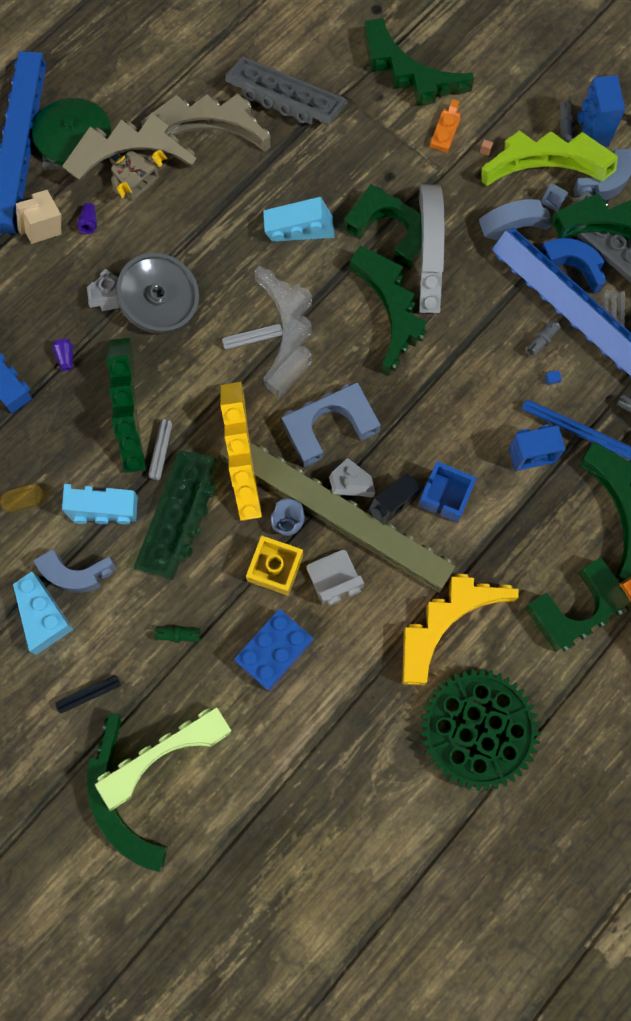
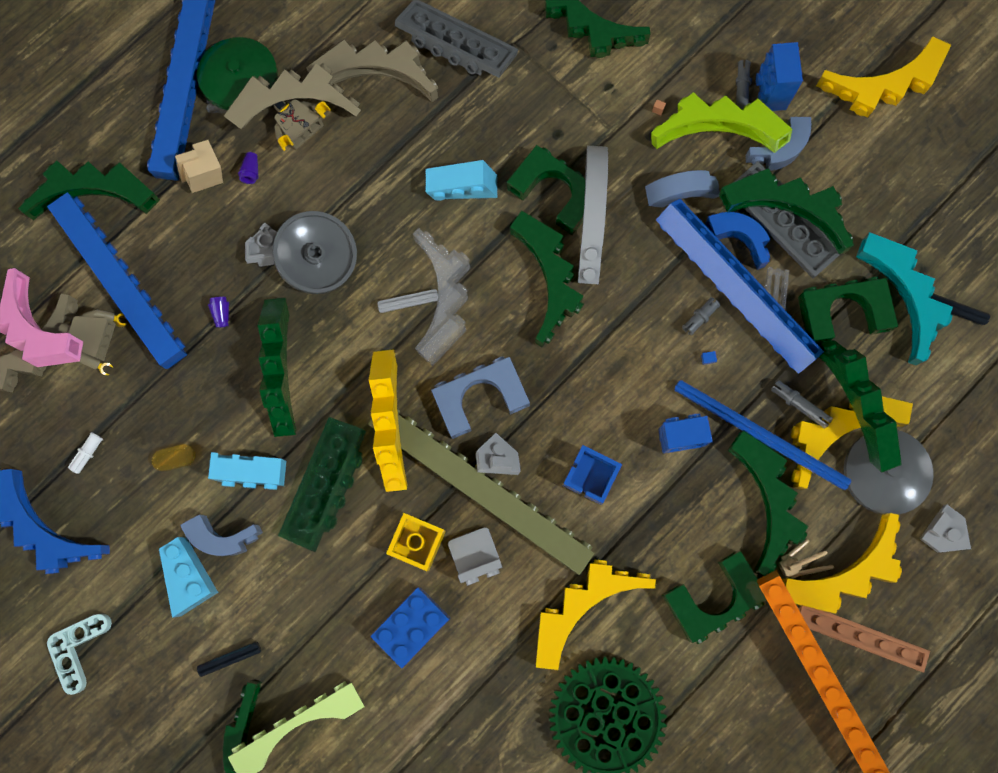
camera: 10 degrees right, 5 degrees up
light grey axle [148,419,172,480] -> none
dark green pin [155,625,201,643] -> none
sand blue hair [271,498,305,536] -> none
black brick [369,473,423,525] -> none
orange hinge [430,99,461,153] -> none
sand blue tile [541,183,569,211] -> none

